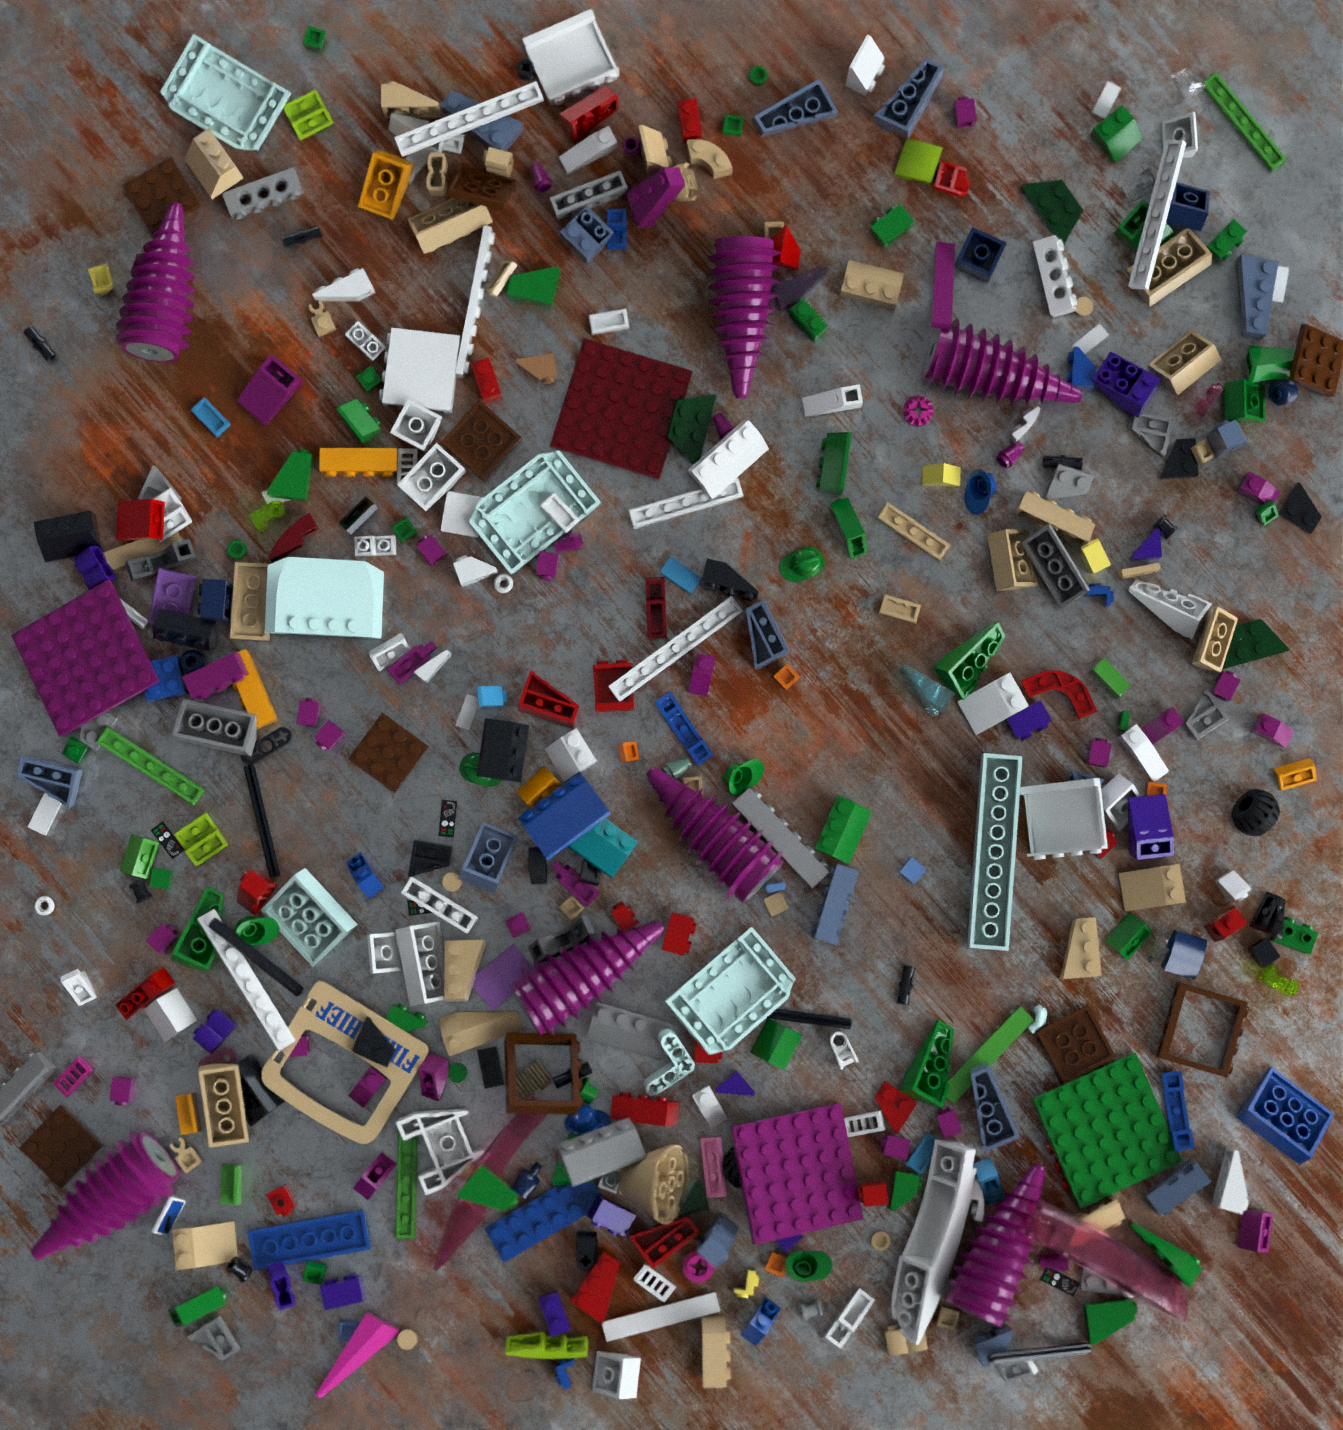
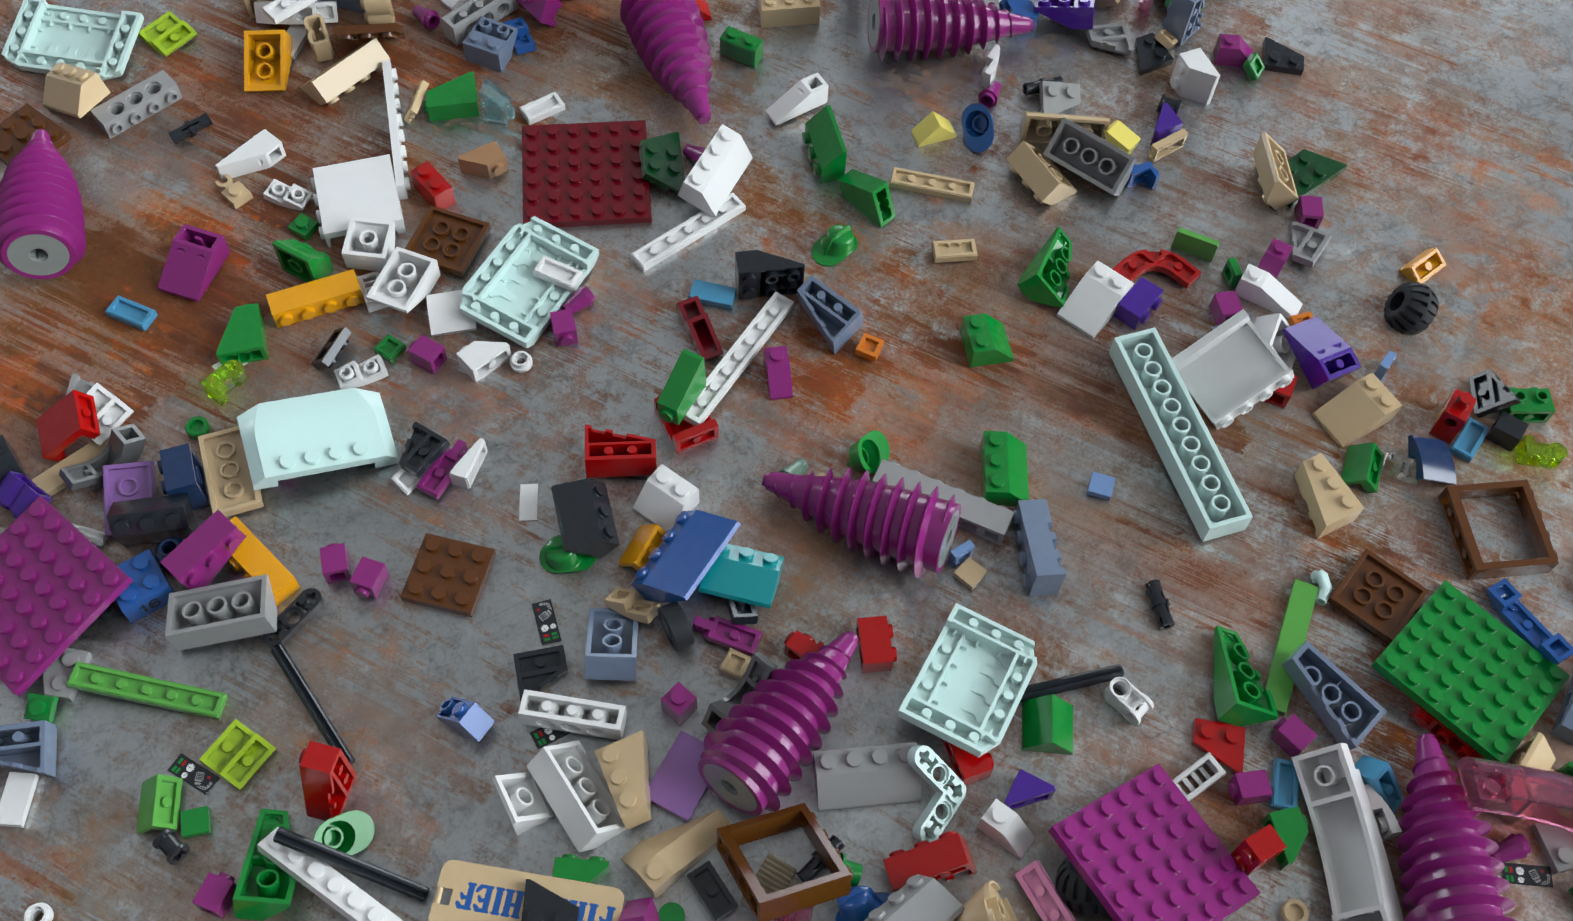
camera: 25 degrees left, 25 degrees down
light aqua slope [260,868,358,967] -> none
dark red slope [268,513,319,563] -> none
tan tile [442,872,462,892] -> none
dark azure slope [477,686,508,709] -> none
orange plate [617,741,640,763] -> none
blue slope [654,692,714,766] -> none
clear purple slope [772,266,827,312] -> none
clear light blue slope [899,663,955,717] -> none
dark pink gear [903,395,934,426] -> none
white wedge [1128,579,1212,639] -> none
white slope [1214,870,1251,902] -> none
magenta slope [1251,713,1294,749] -> none
none -> black wing [399,421,450,478]
none -> clear light blue slope [479,79,515,127]
none -> tan slope [604,587,660,624]
none -> green slope [657,349,706,425]
none -> green slope [960,313,1014,368]
none -> white slope [1170,48,1220,105]
none -> medium blue tile [1374,350,1397,380]
none -> dark azure tile [1449,417,1490,463]

